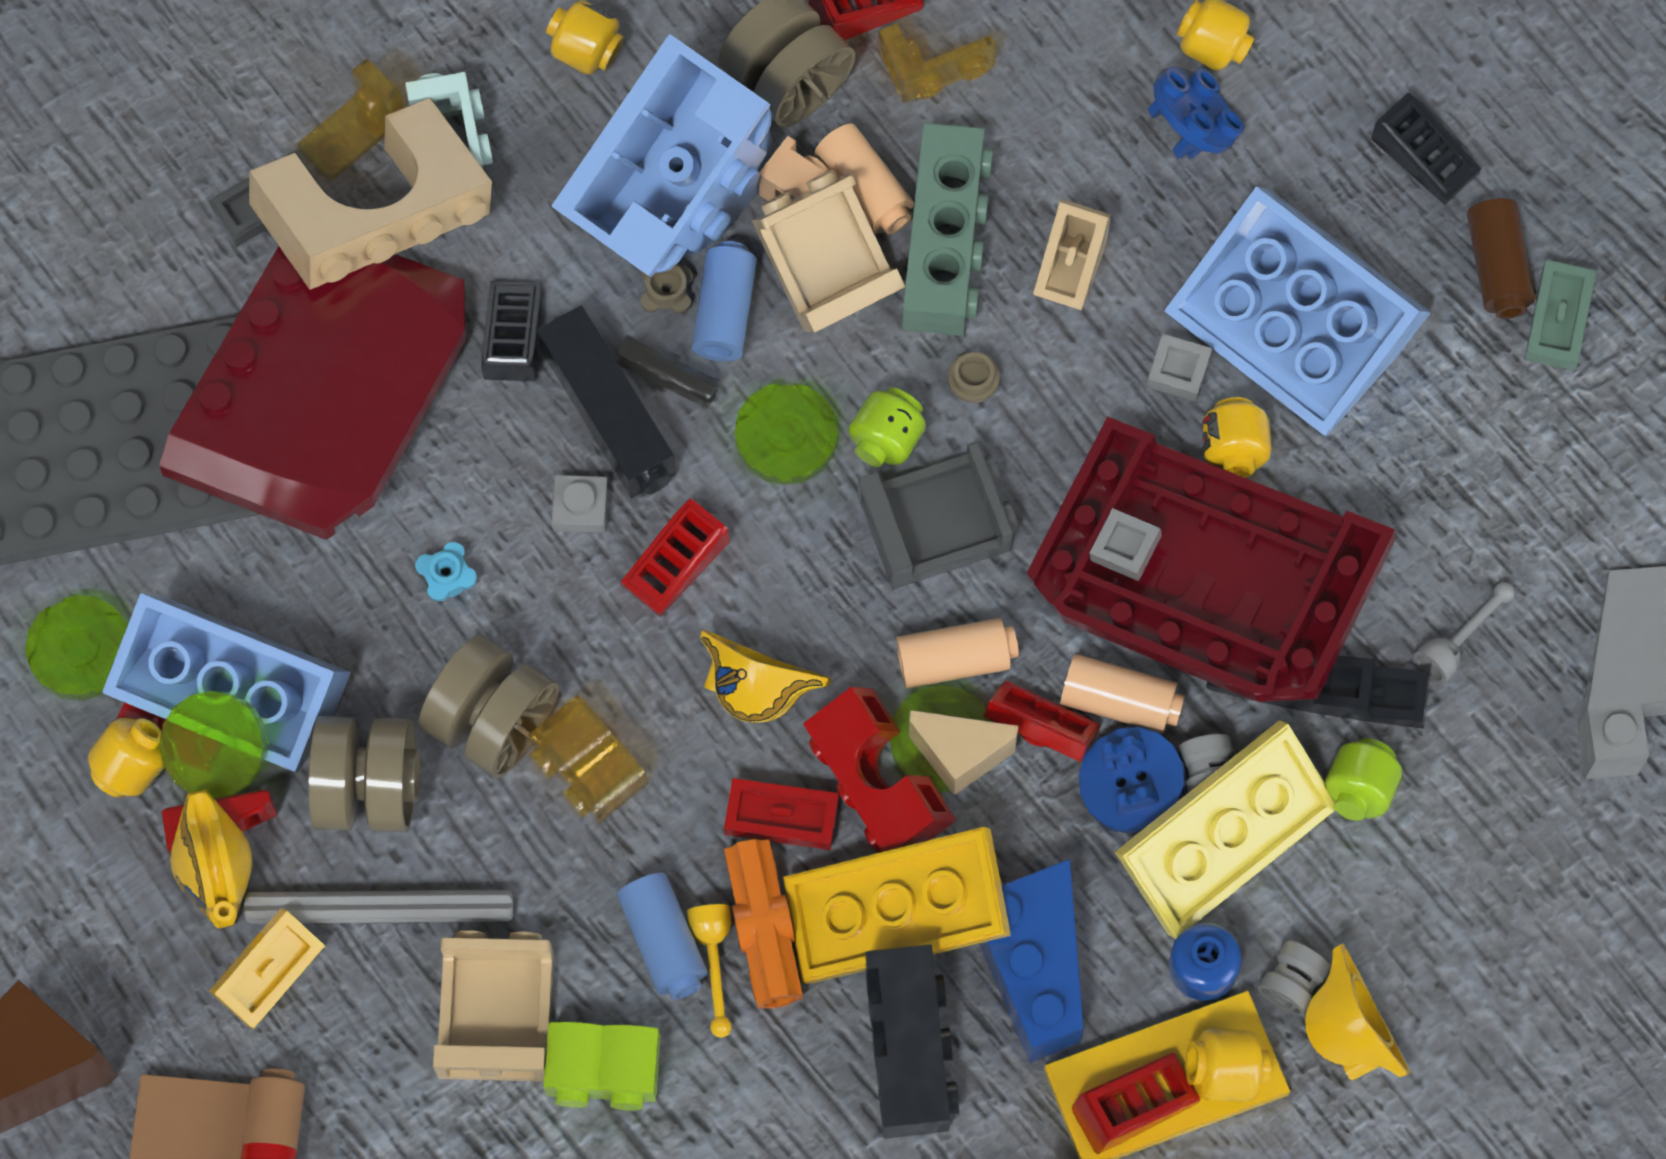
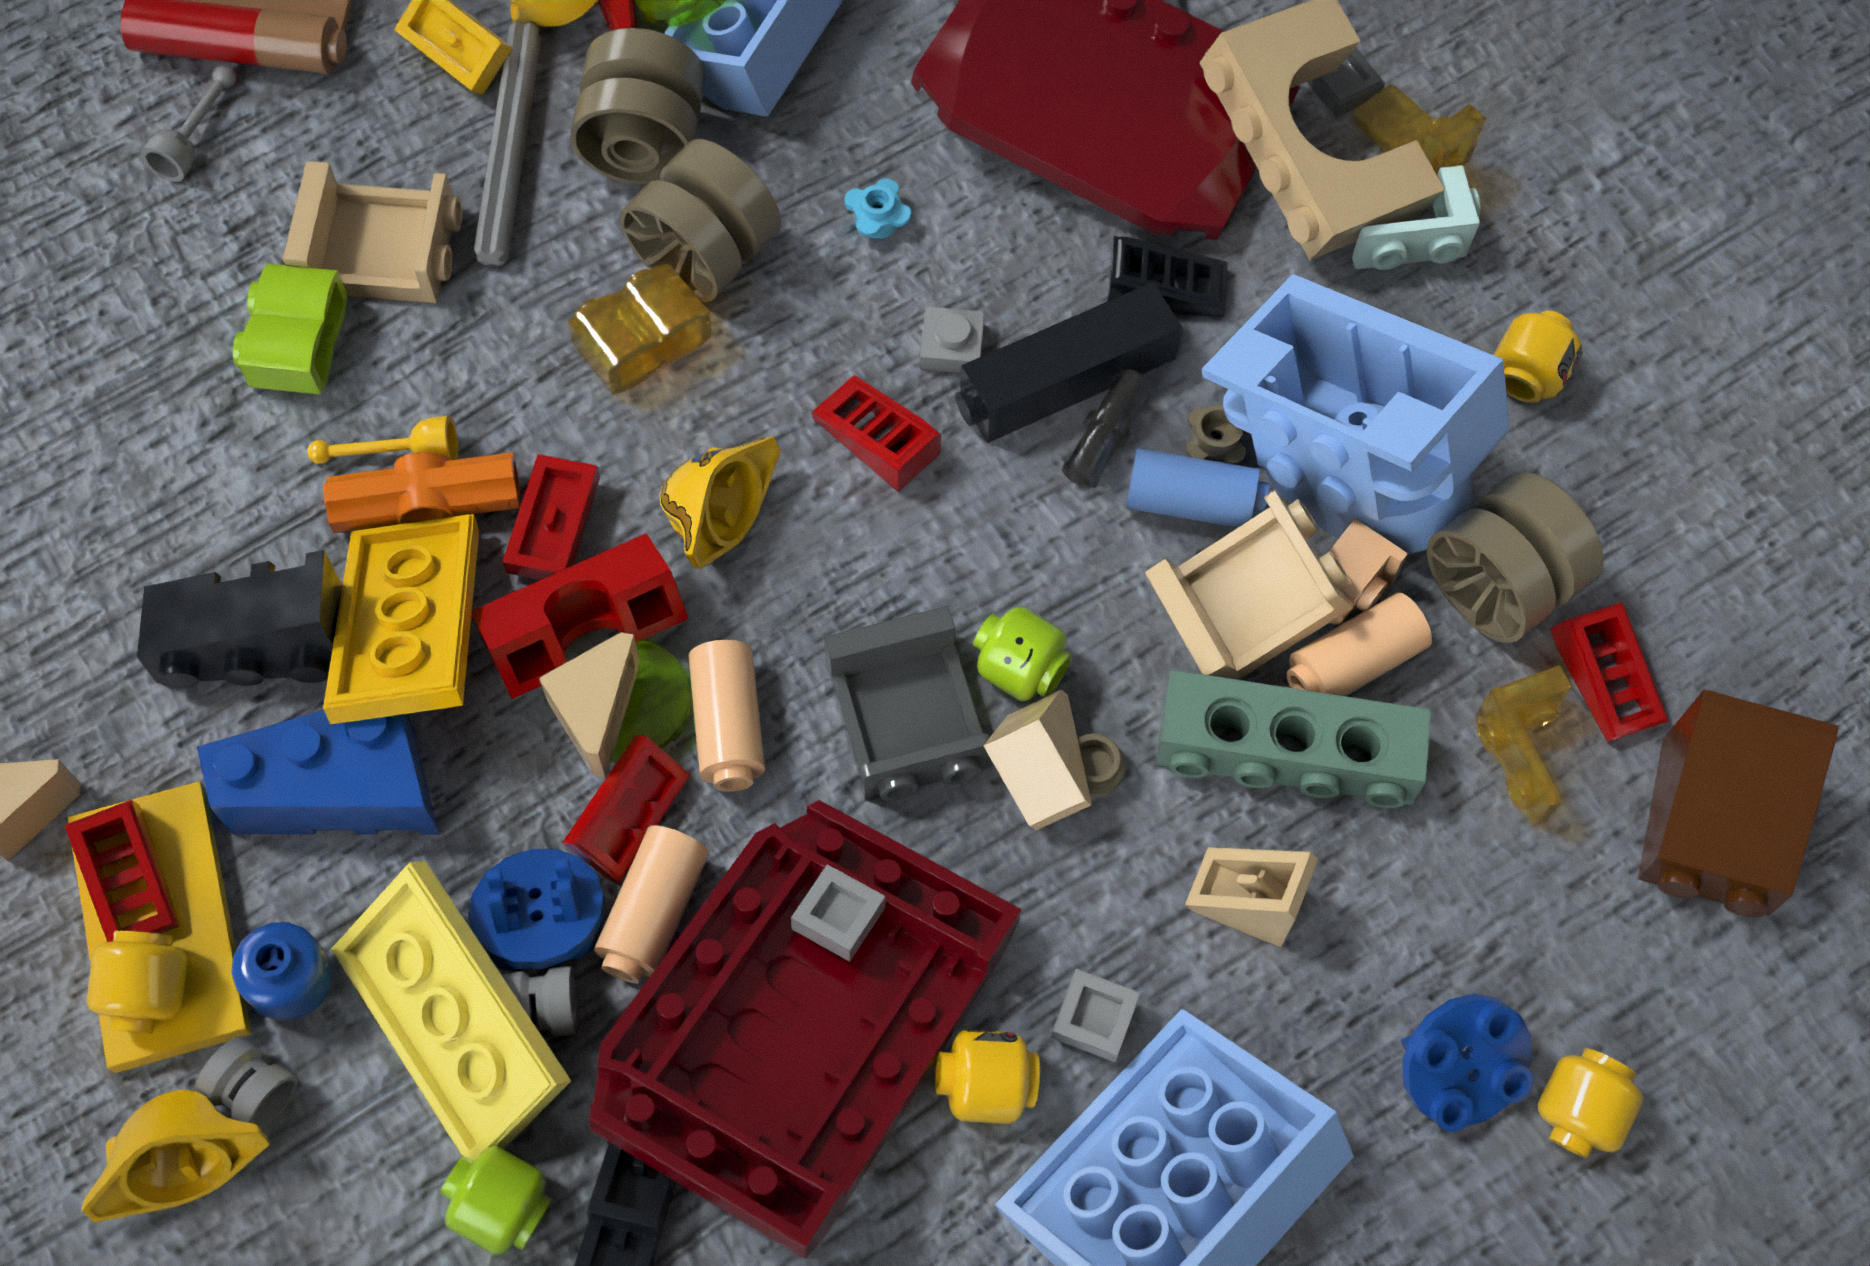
camera: 90 degrees right, 5 degrees down
medium blue brick [617,873,708,1000] -> none
clear neon green tile [734,383,838,485] -> none
none -> tan slope [984,690,1092,830]

